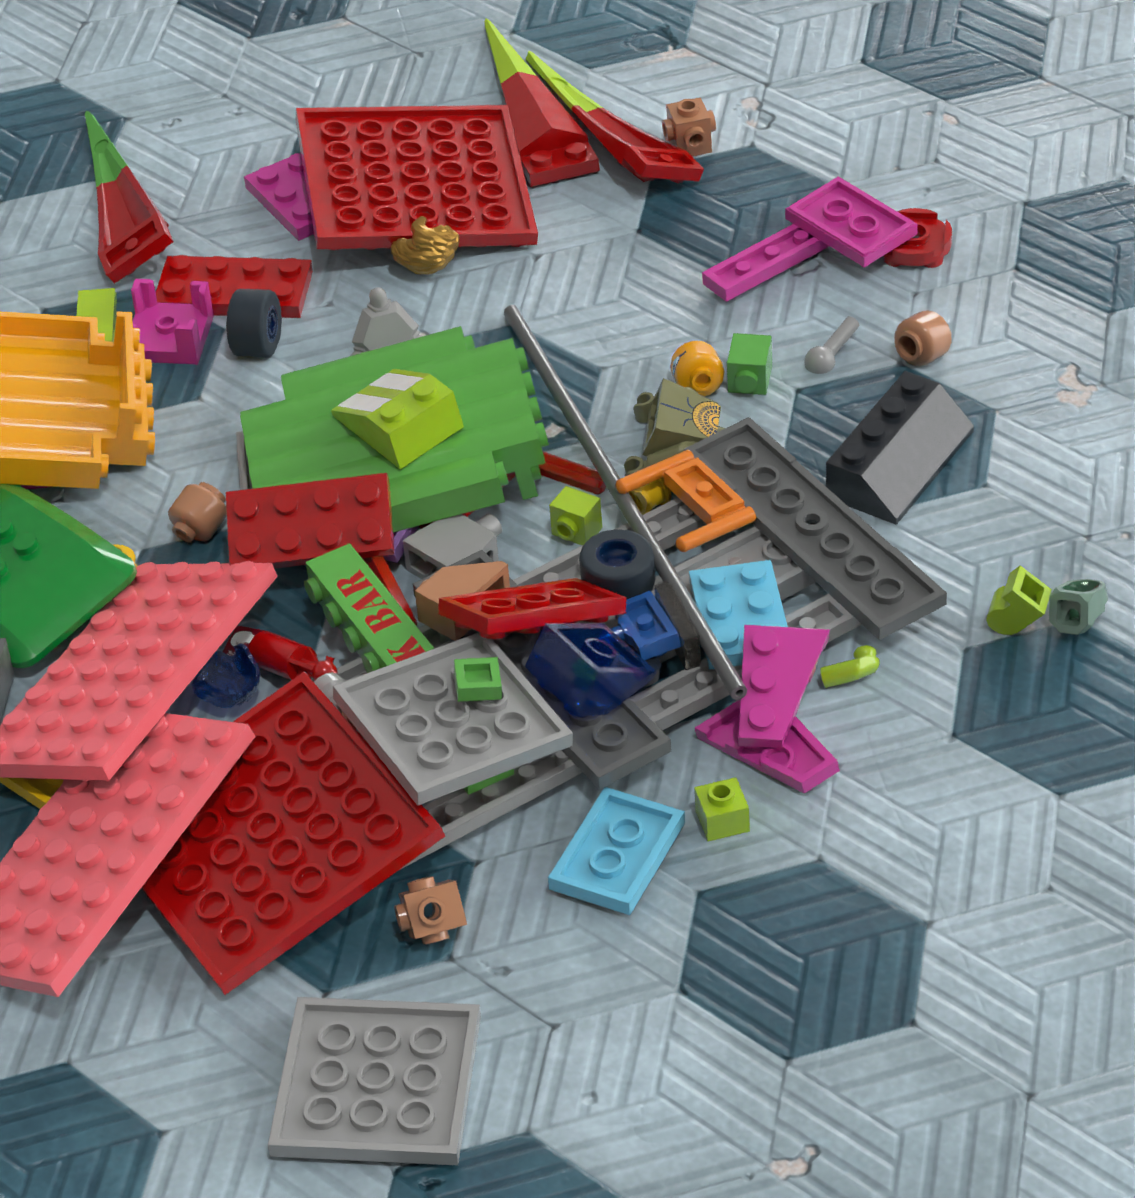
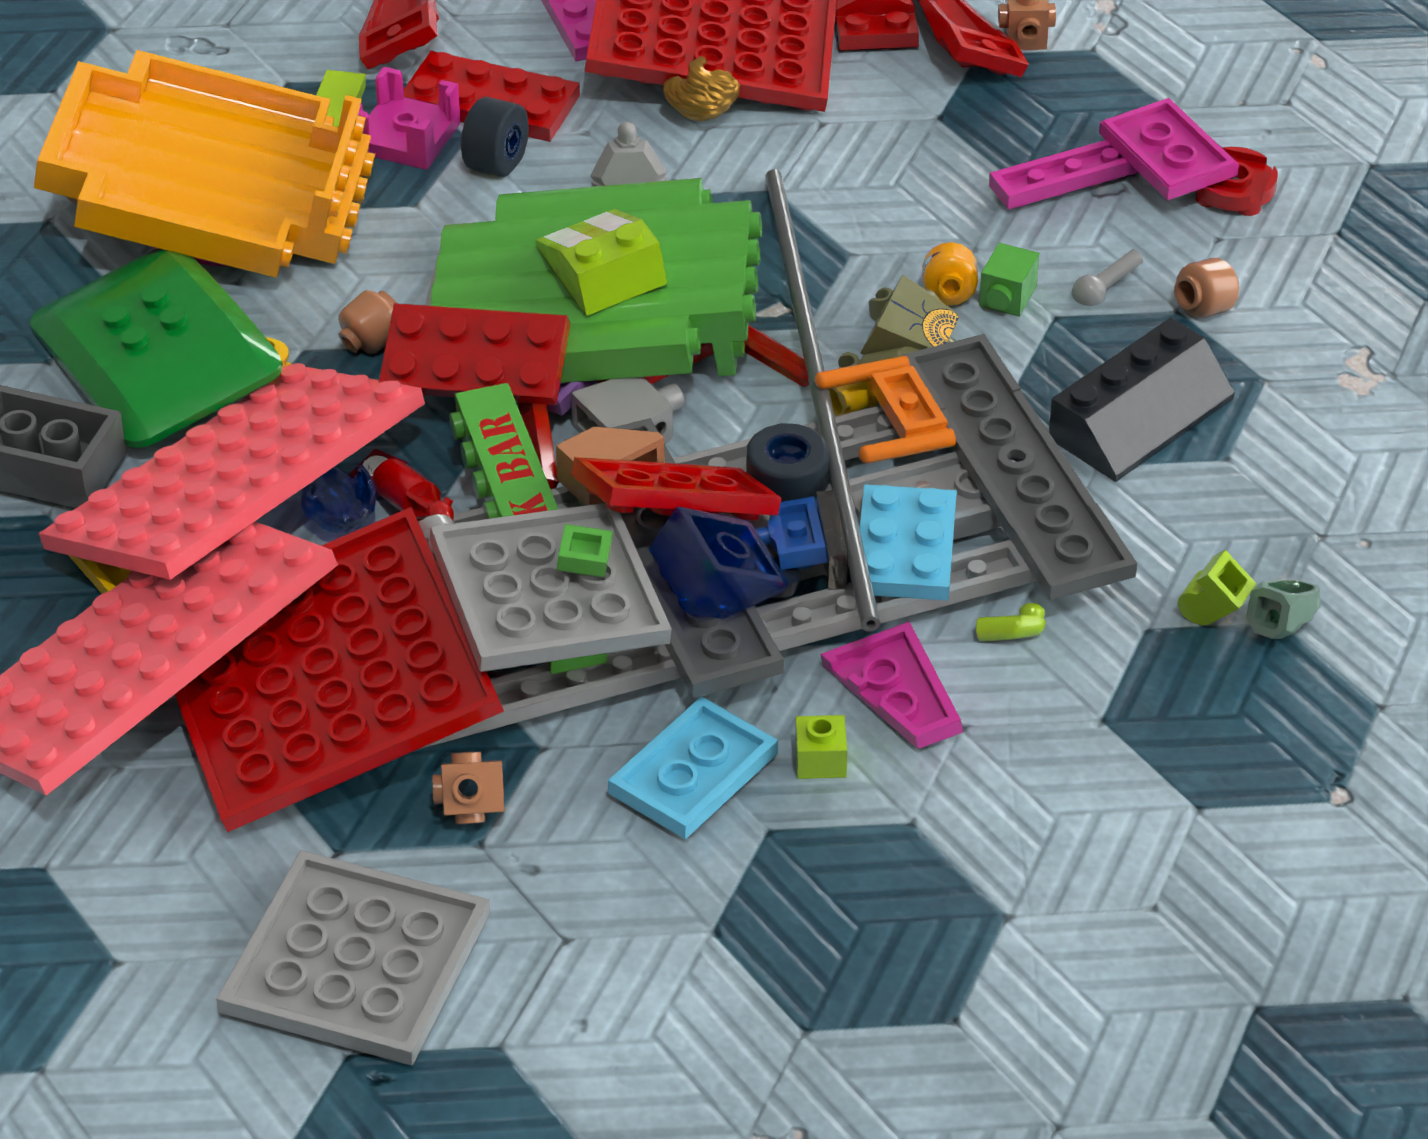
camera: 10 degrees right, 0 degrees up
lime plate [549,486,603,545] -> none
dark pink wing [738,625,830,748] -> none

